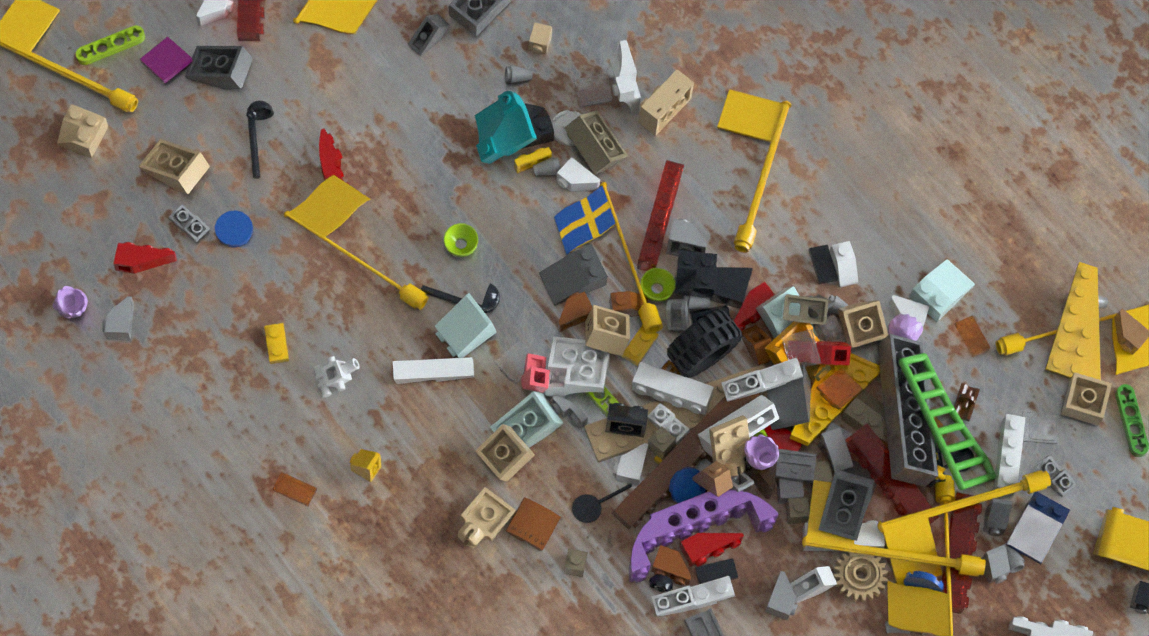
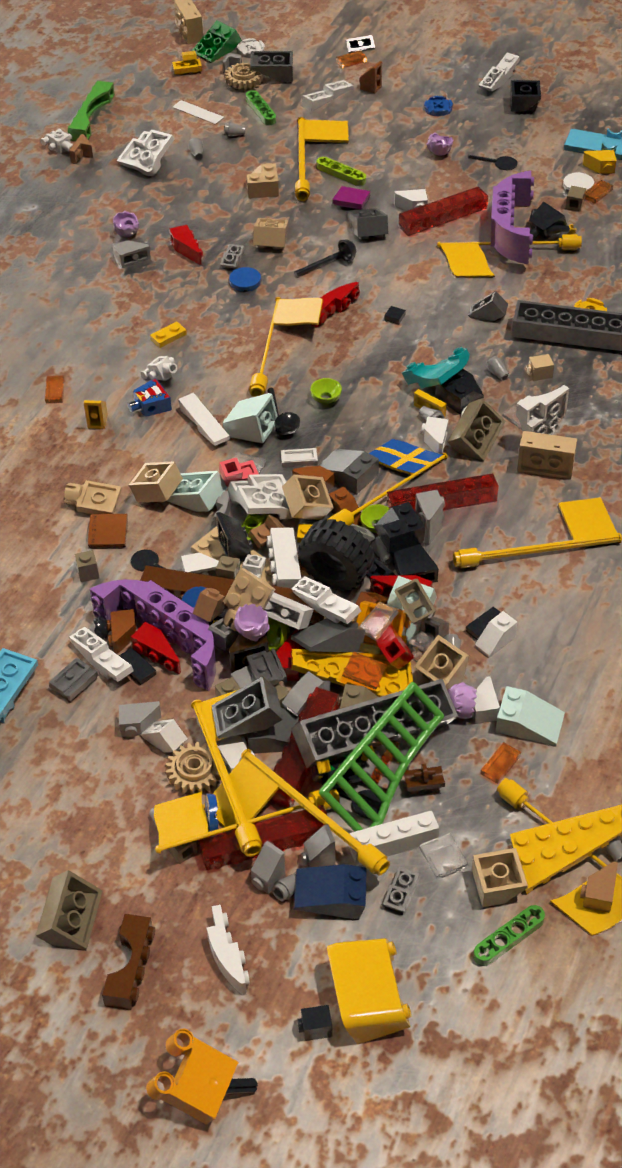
camera: 70 degrees right, 20 degrees down
none -> blue torso [127,378,172,417]
none -> medium nougat slope [248,515,285,548]
none -> white tile [281,448,318,467]
none -> black tile [384,306,406,324]

